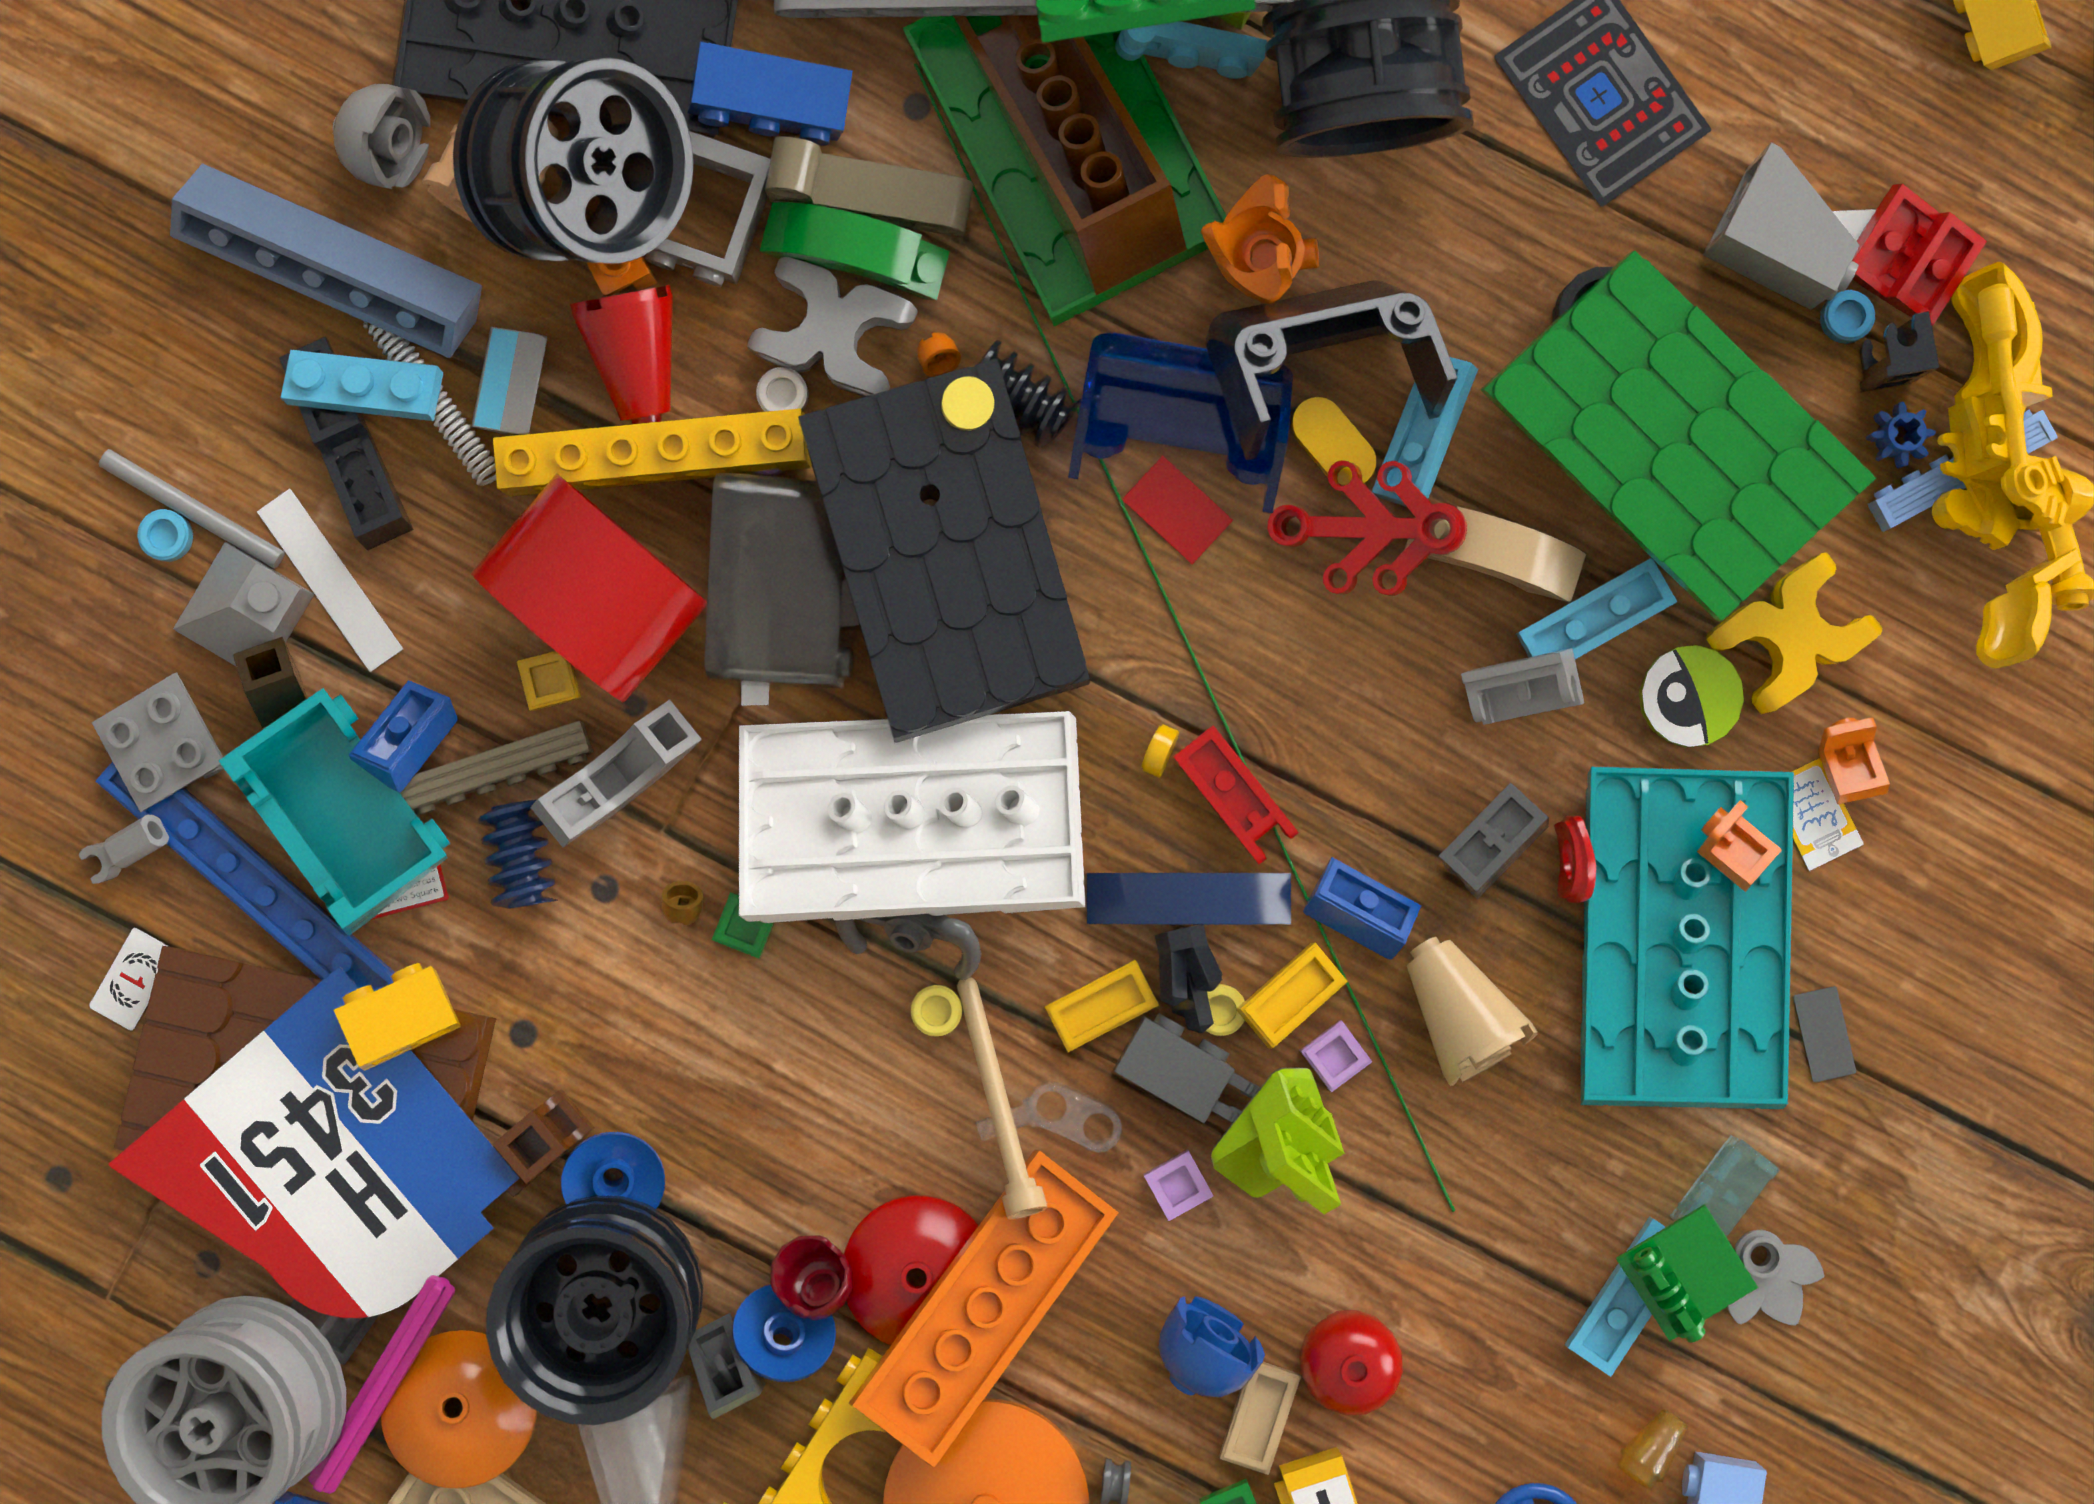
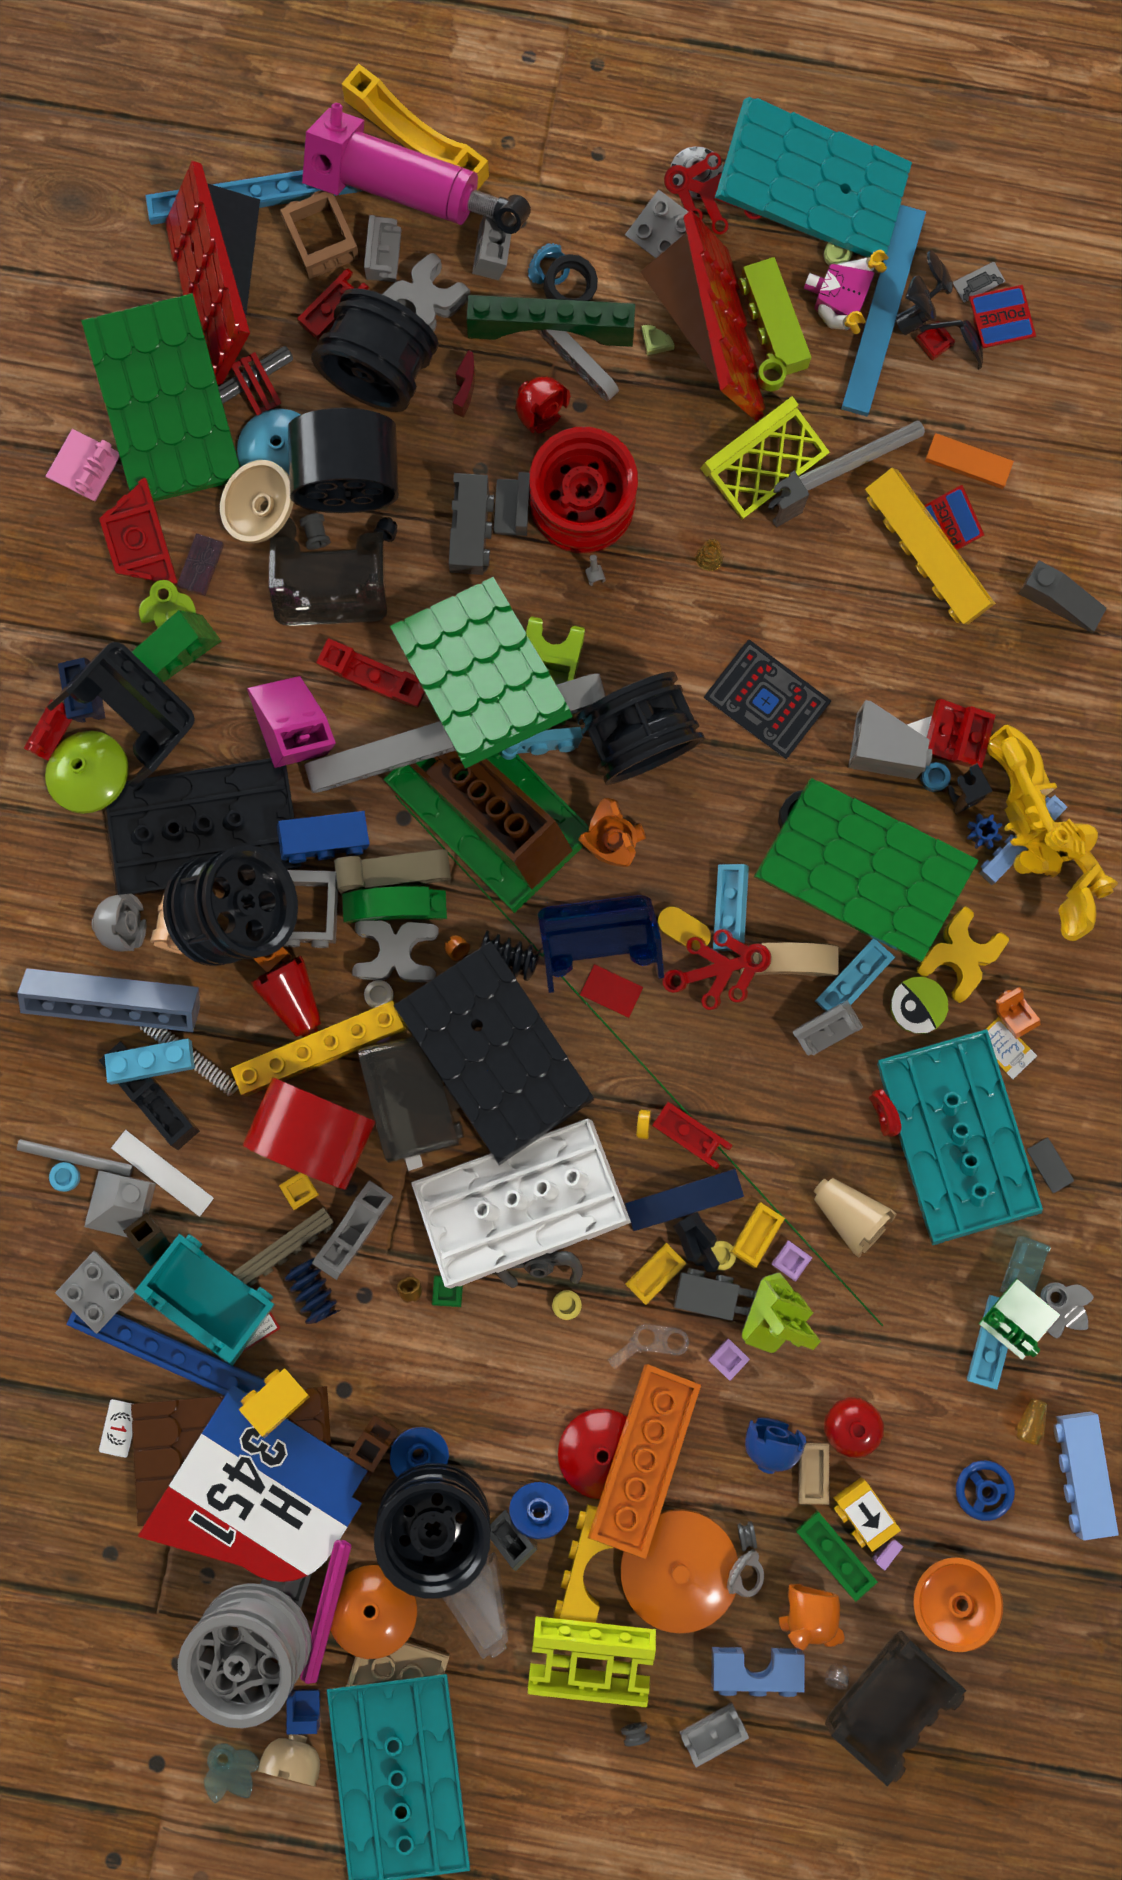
camera: 20 degrees left, 5 degrees down
light grey bar [79,815,169,884] -> none
blue slope [349,680,457,793] -> none
slope [471,327,547,436] -> none
dark red hair [770,1235,853,1321] -> none
light yellow tile [941,377,994,431] -> none
tan piece [957,977,1048,1219] -> none
black windscreen [1206,280,1457,461] -> none
blue slope [1303,857,1421,960] -> none
dark grey hinge [1439,782,1549,899] -> none
orange bracket [1697,800,1782,892] -> none

